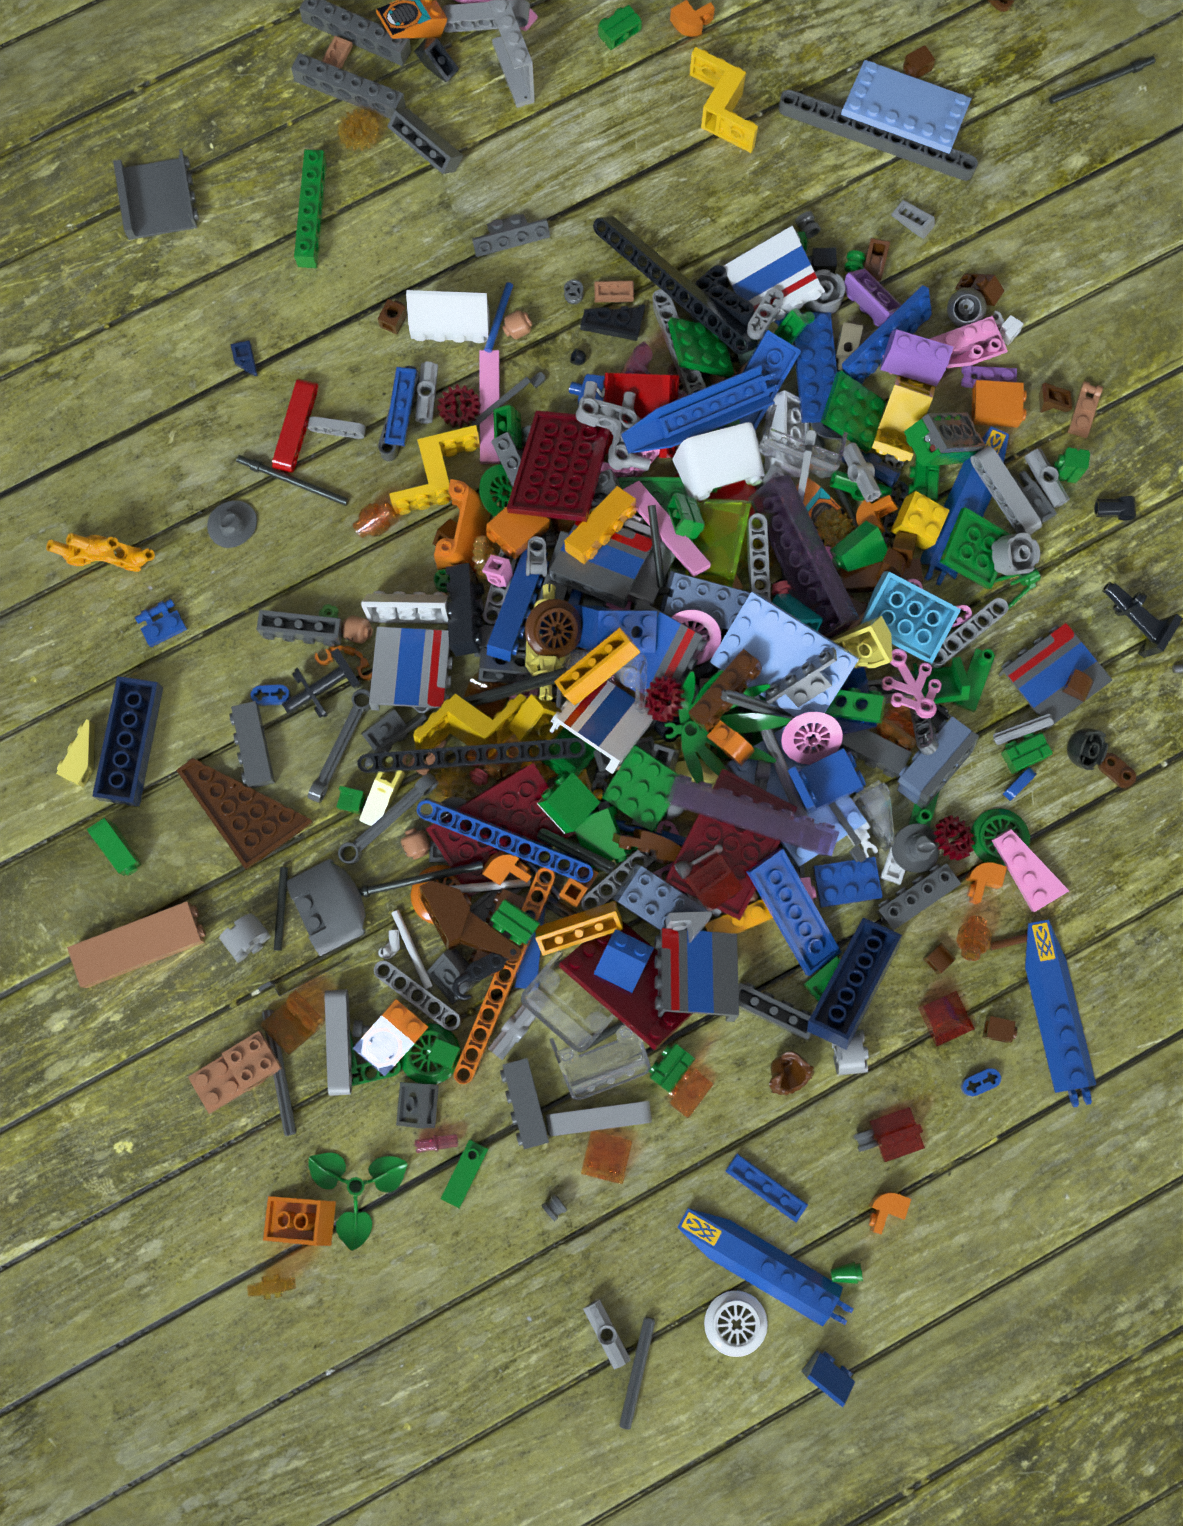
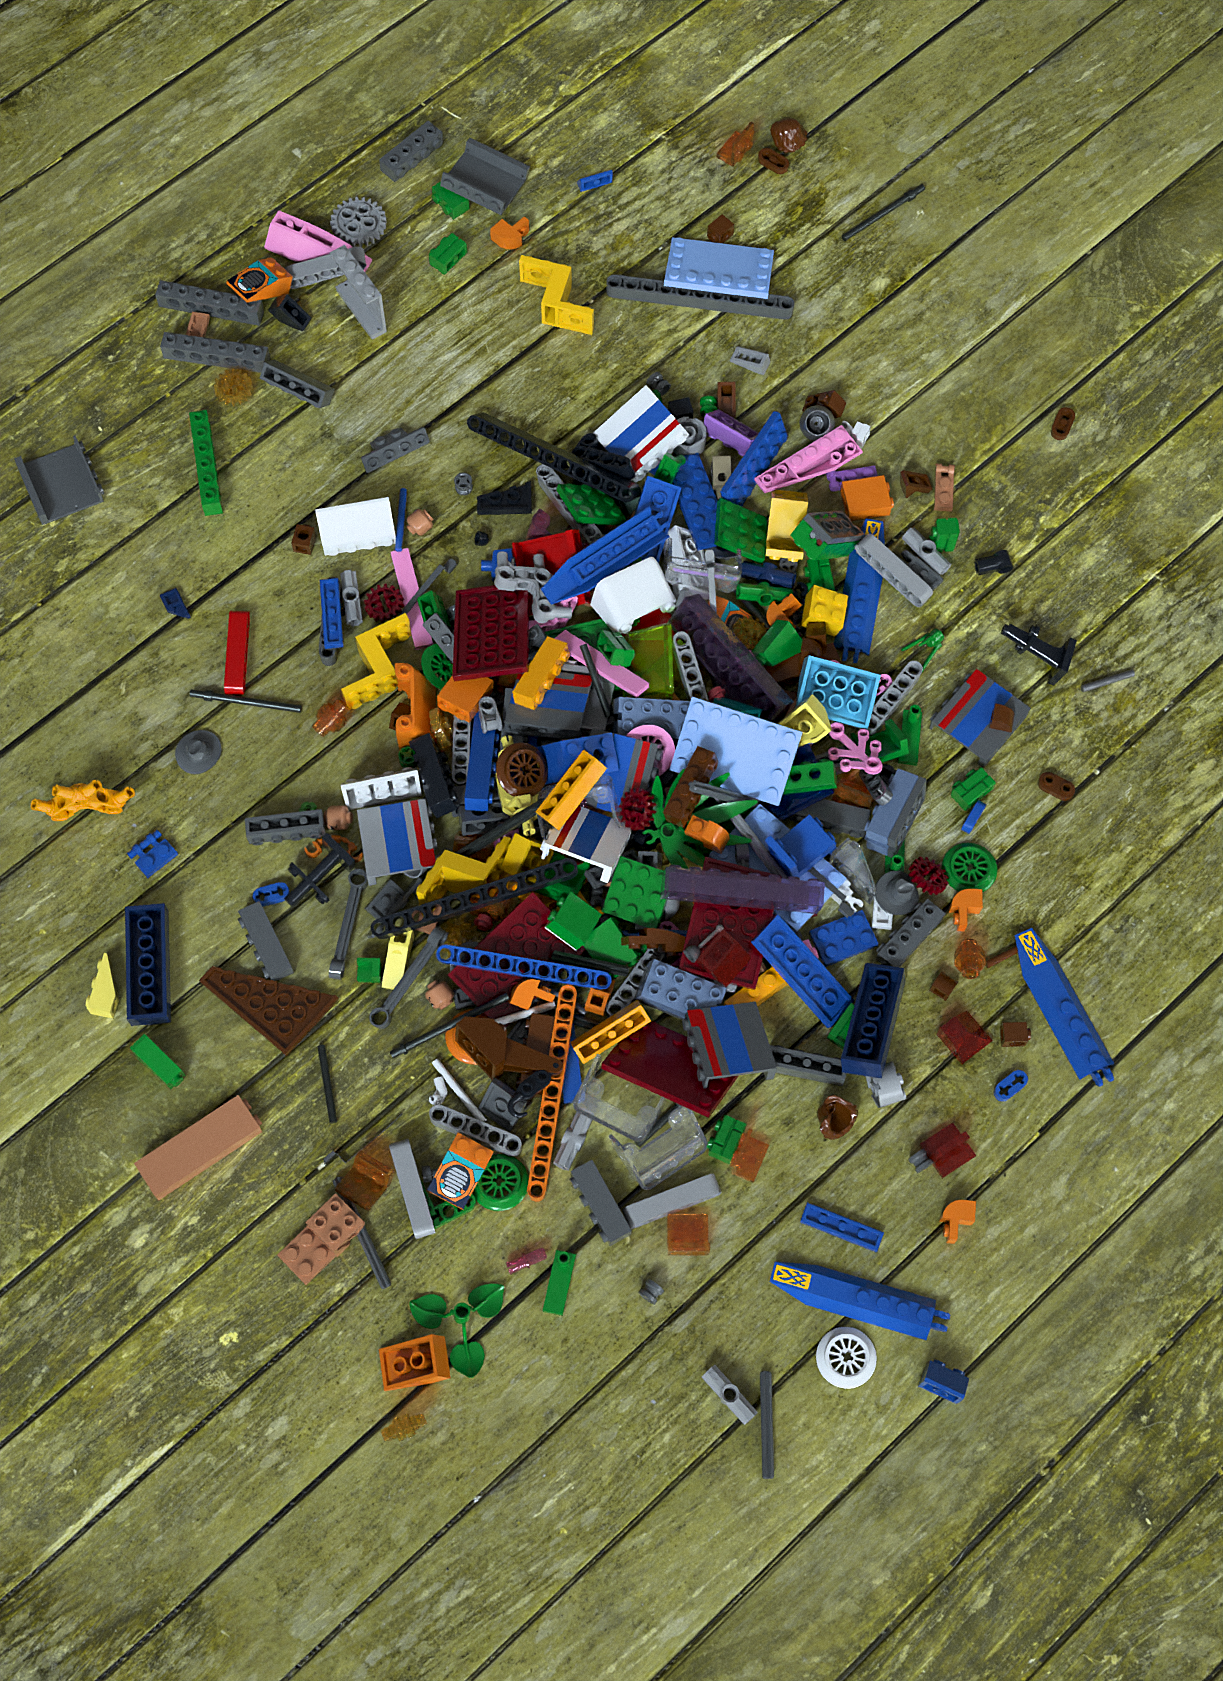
camera: 15 degrees left, 10 degrees down
light grey brick [219,913,271,963] -> none
dark grey slope [287,859,366,956] -> none
light grey beam [308,417,366,439] -> none
dark grey bracket [396,1082,439,1129] -> none
green brick [427,1038,462,1070] -> none
bright pink brick [482,555,513,587] -> none
green brick [491,899,540,946] -> none
nougat plate [594,281,634,303] -> none
blue slope [594,929,654,993] -> none
light grey slope [665,911,712,943] -> none
light grey beam [747,289,784,339] -> none
dark grey bracket [766,647,837,708] -> none
bright pink piece [782,712,843,765] -> none
green cone [831,1262,863,1284] -> none
light grey piece [841,443,882,502] -> none
medium lavender slope [880,330,954,386] -> none
green plate [940,507,1011,589] -> none
bright pink wing [991,829,1069,912] -> none
light grey brick [992,533,1040,575] -> none
light grey axle [993,713,1054,745] -> none
pearl dark grey cylinder [1067,728,1108,770] -> none

